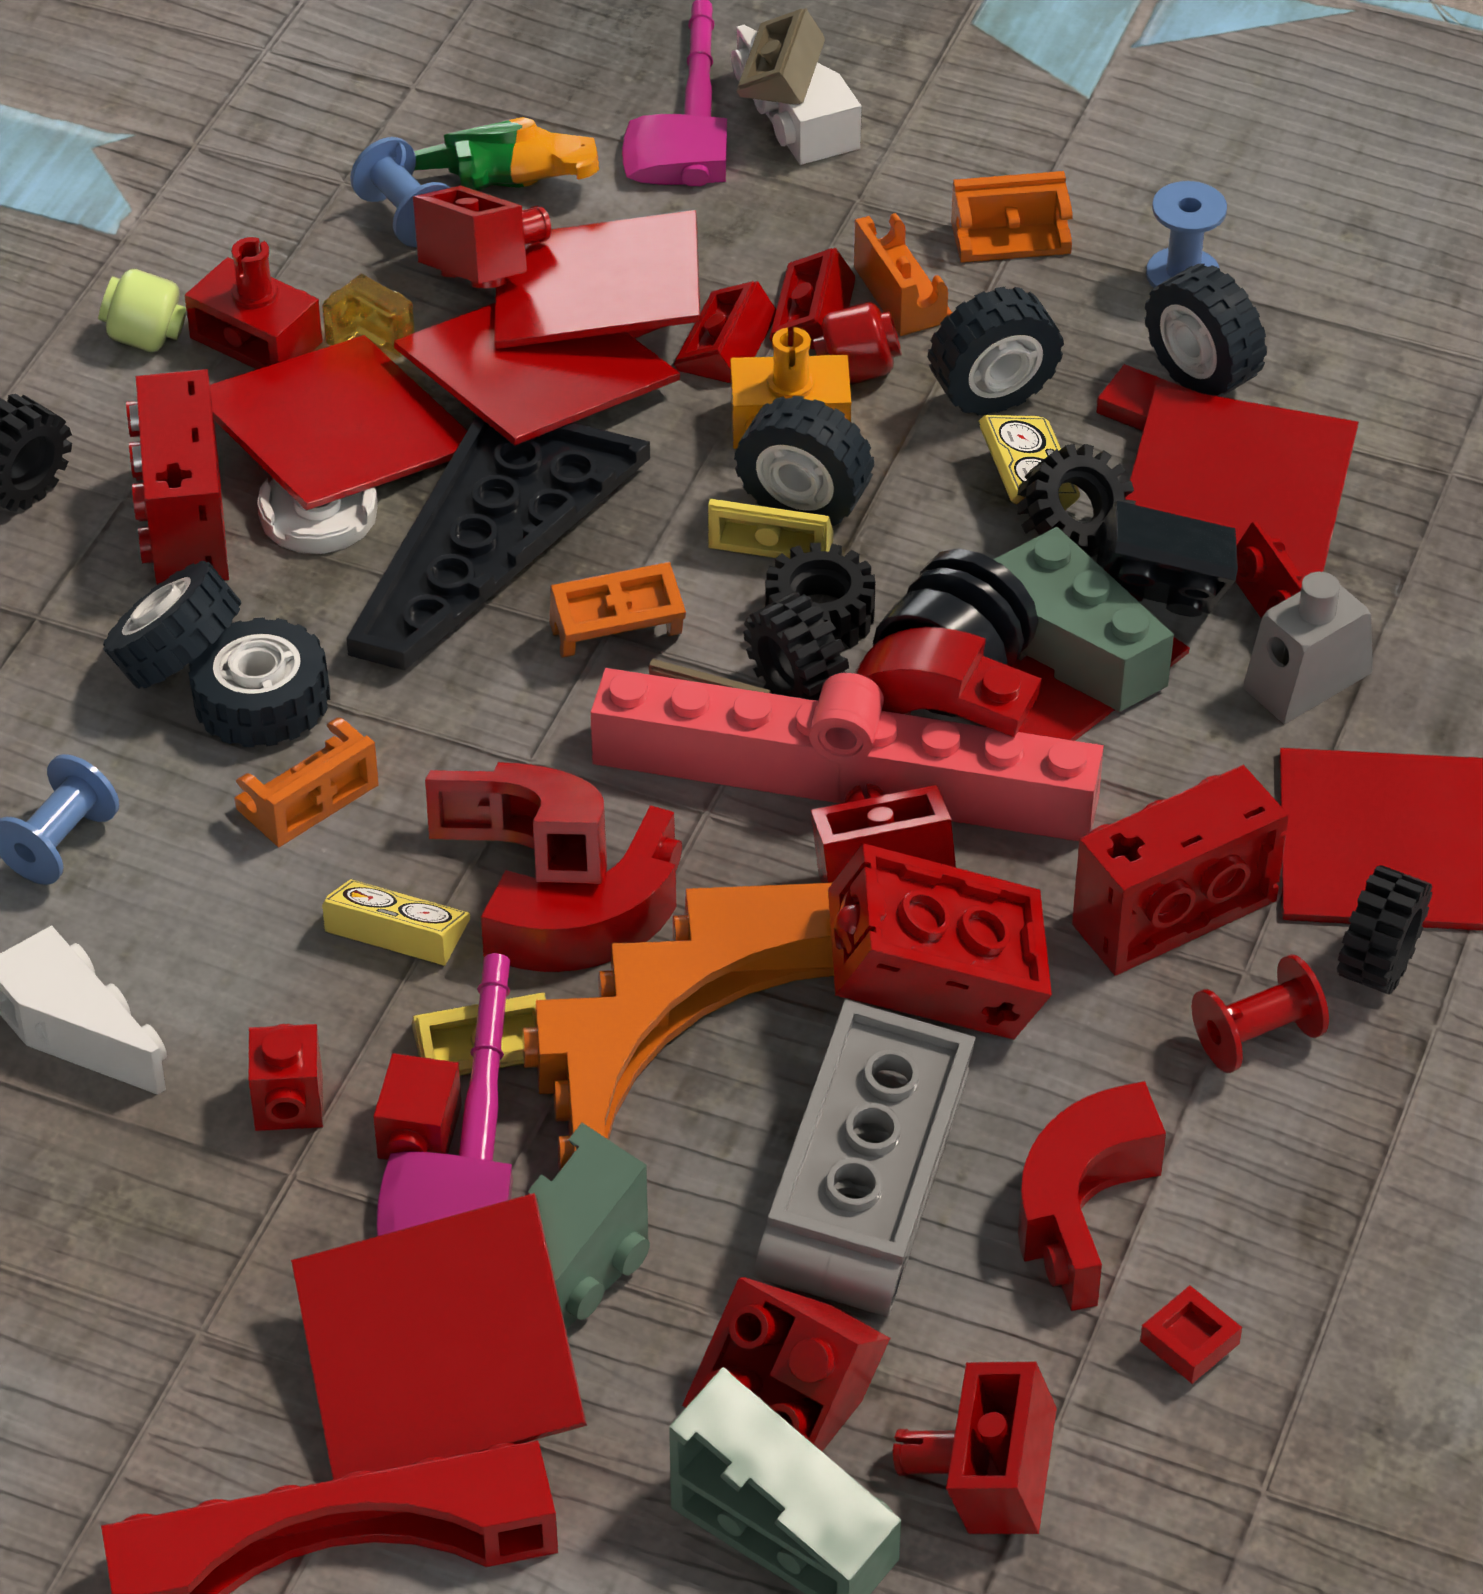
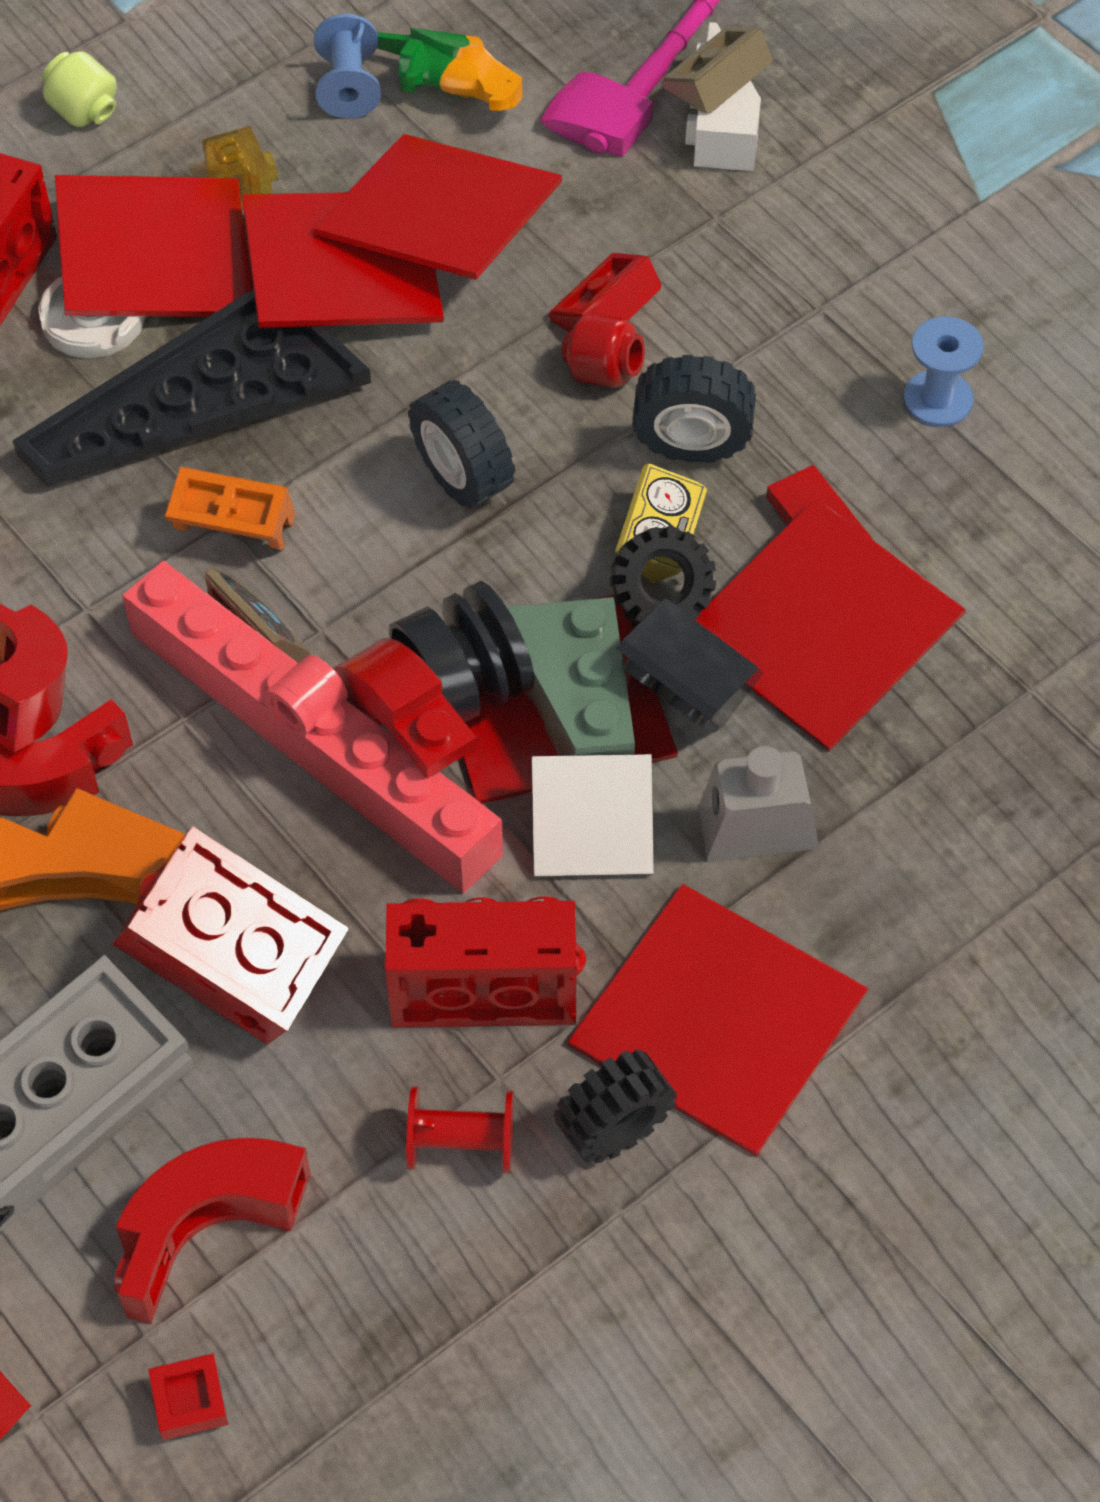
camera: 30 degrees right, 10 degrees up
red brick [185,237,323,369] -> none
red brick [413,186,551,288] -> none
red slope [674,281,776,383] -> none
light yellow slope [708,499,834,559] -> none
light orange brick [731,327,851,449] -> none
black tyre [743,593,849,701] -> none
black tyre [765,542,876,652] -> none
red brick [811,784,956,883] -> none
orange hinge [854,213,952,336] -> none
orange hinge [951,171,1073,263] -> none
black wheel [1144,263,1267,397] -> none
red hinge [1235,521,1302,619] -> none
none -> white piece [532,754,654,876]

